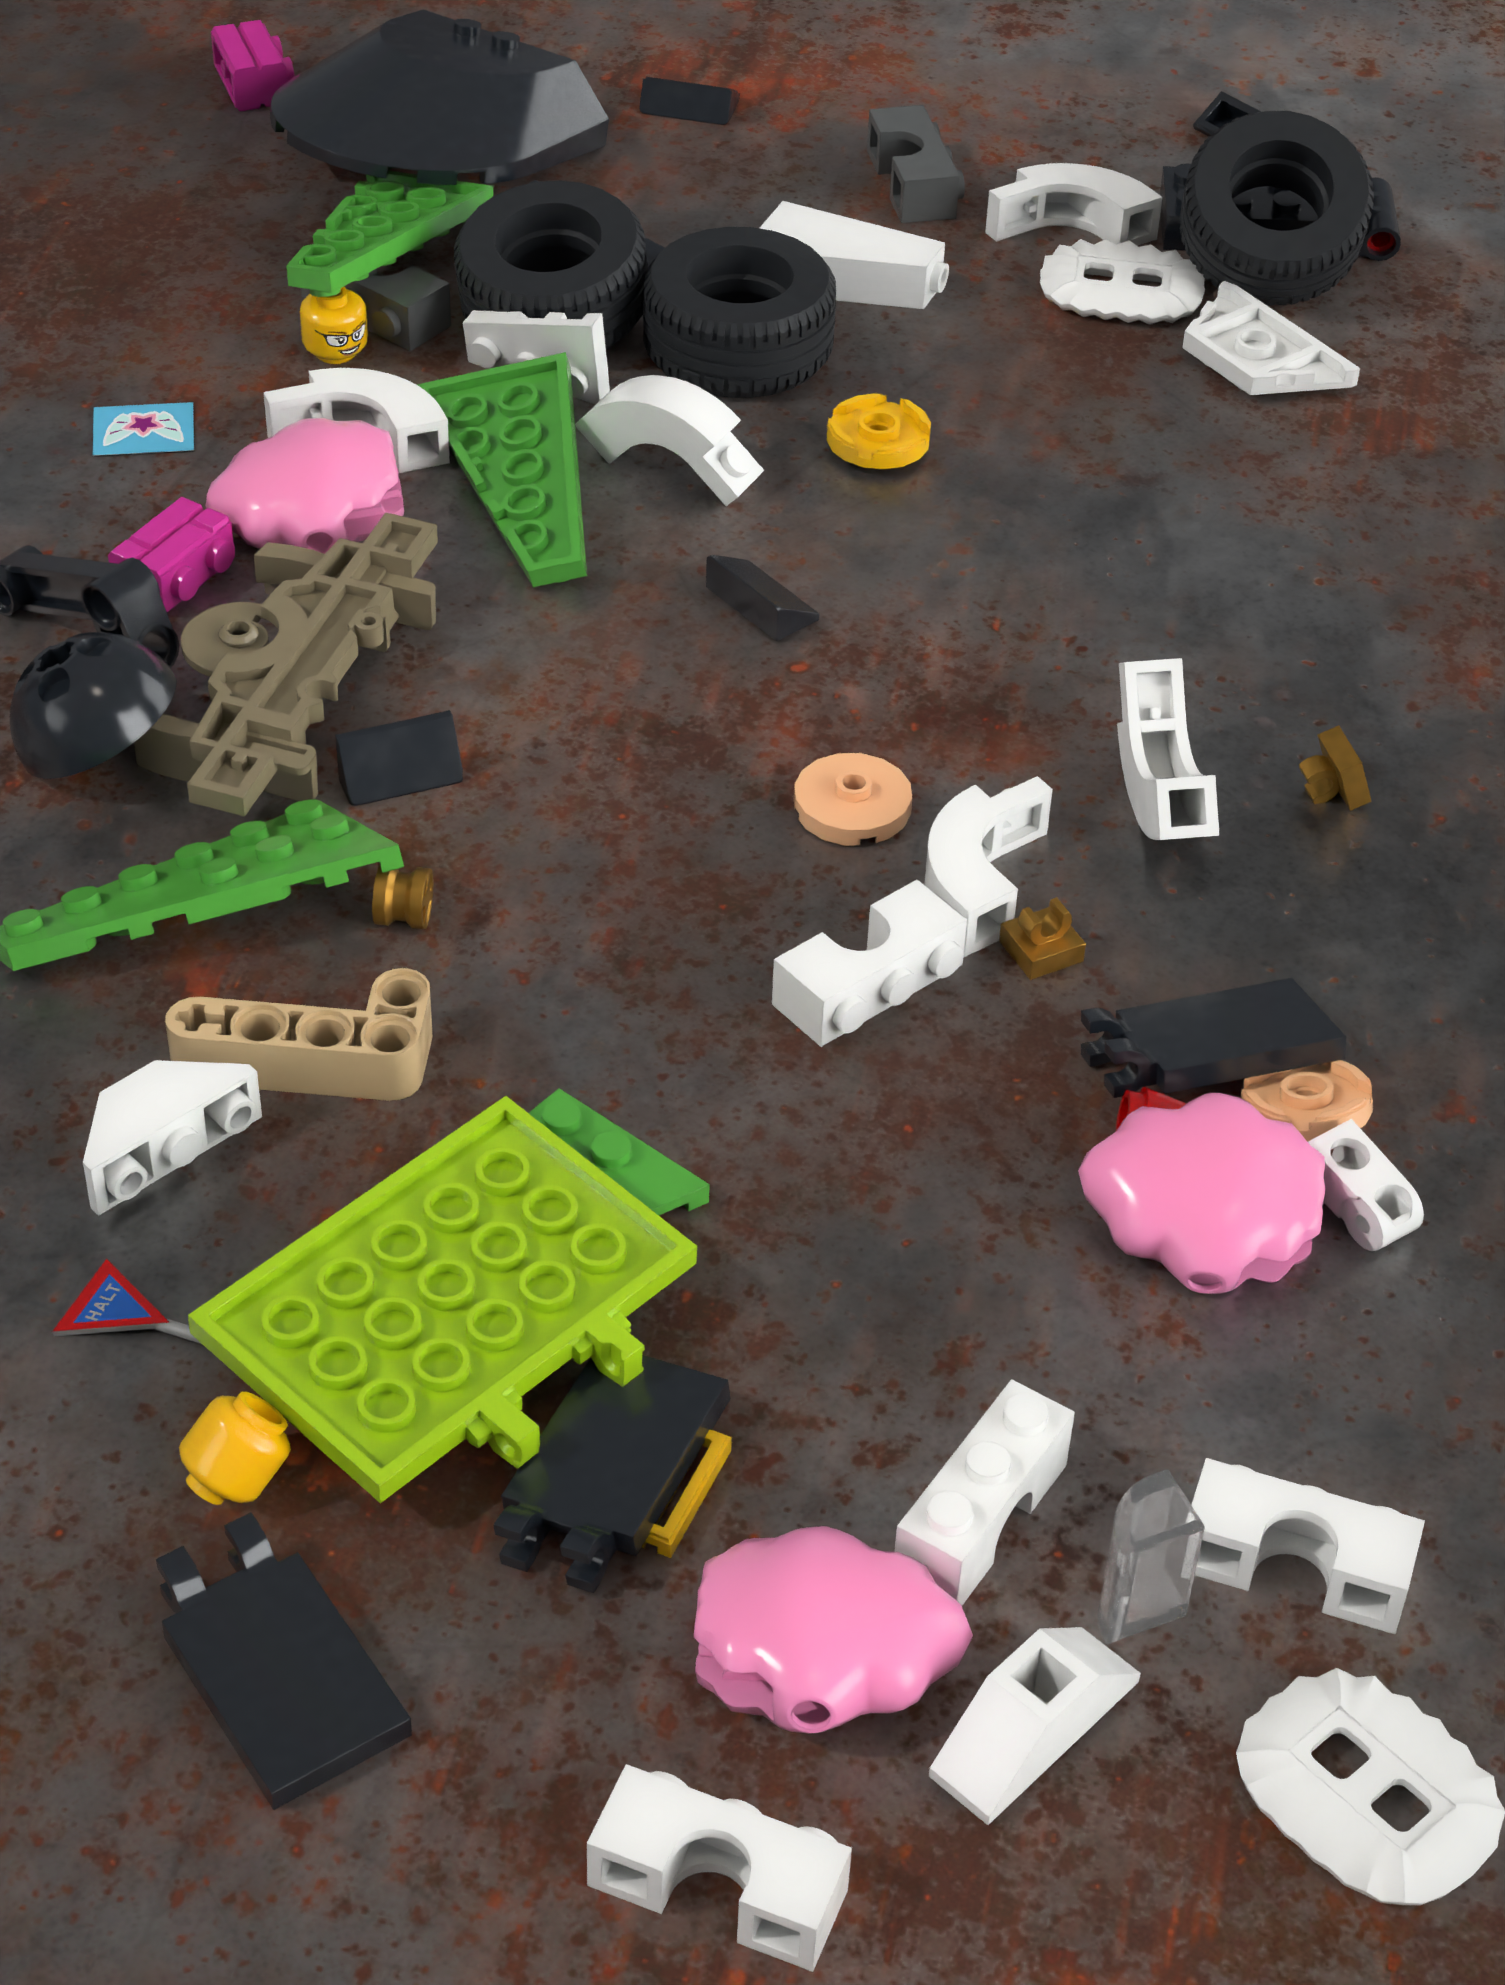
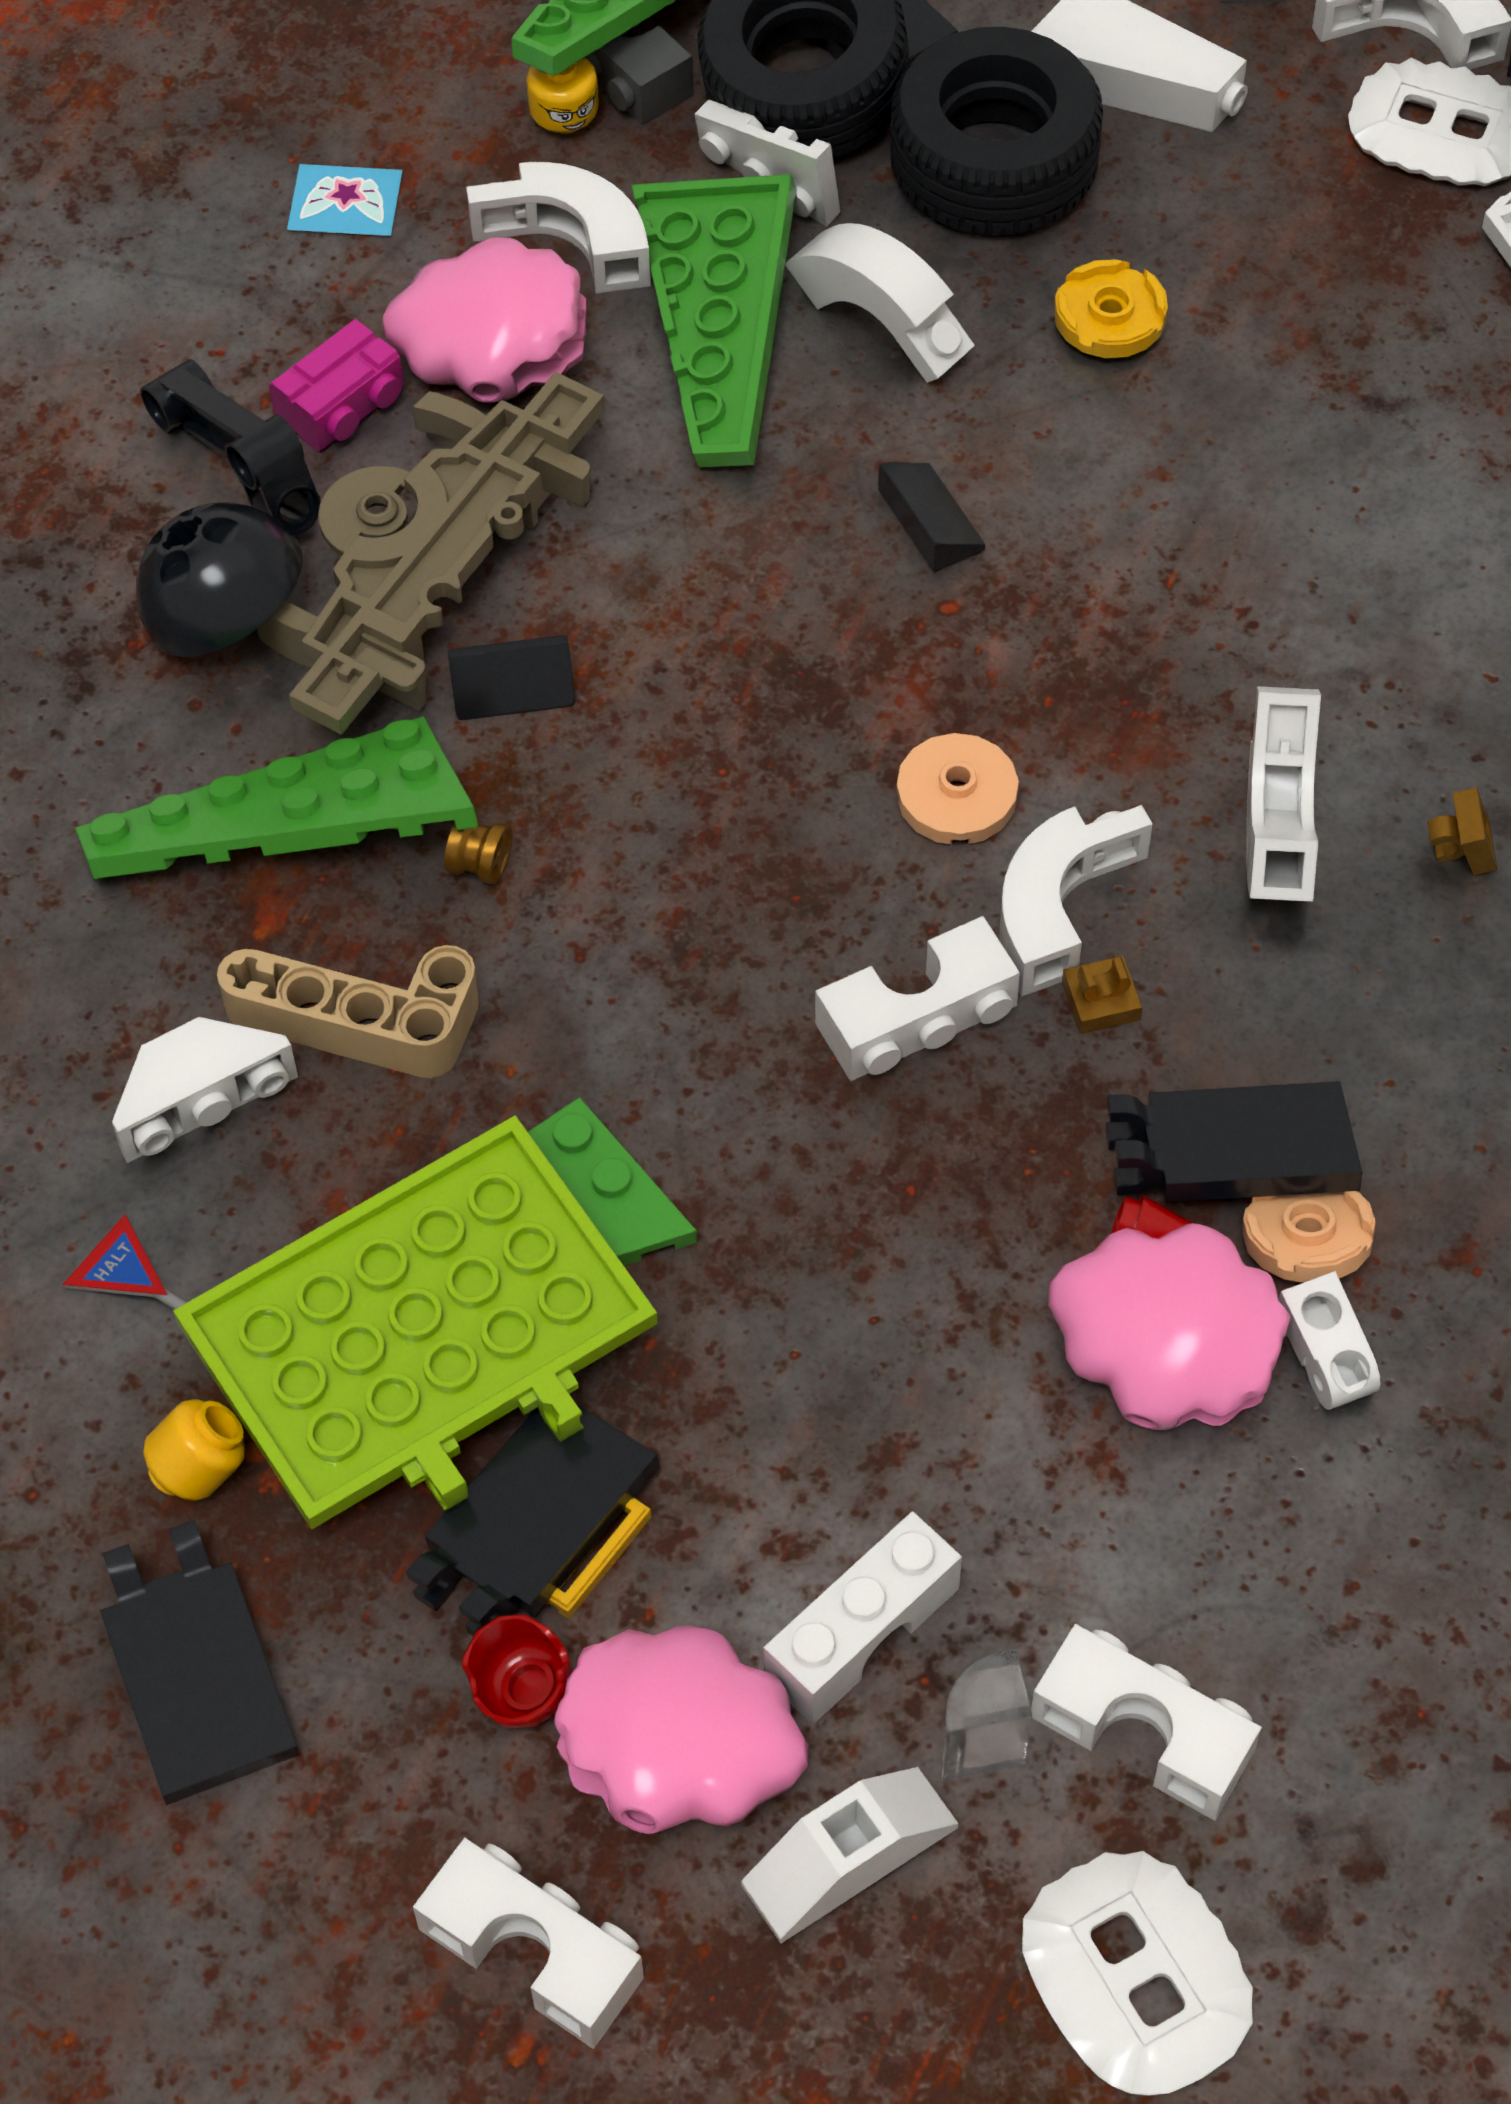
camera: 15 degrees right, 15 degrees up
none -> red hair [462,1614,573,1730]

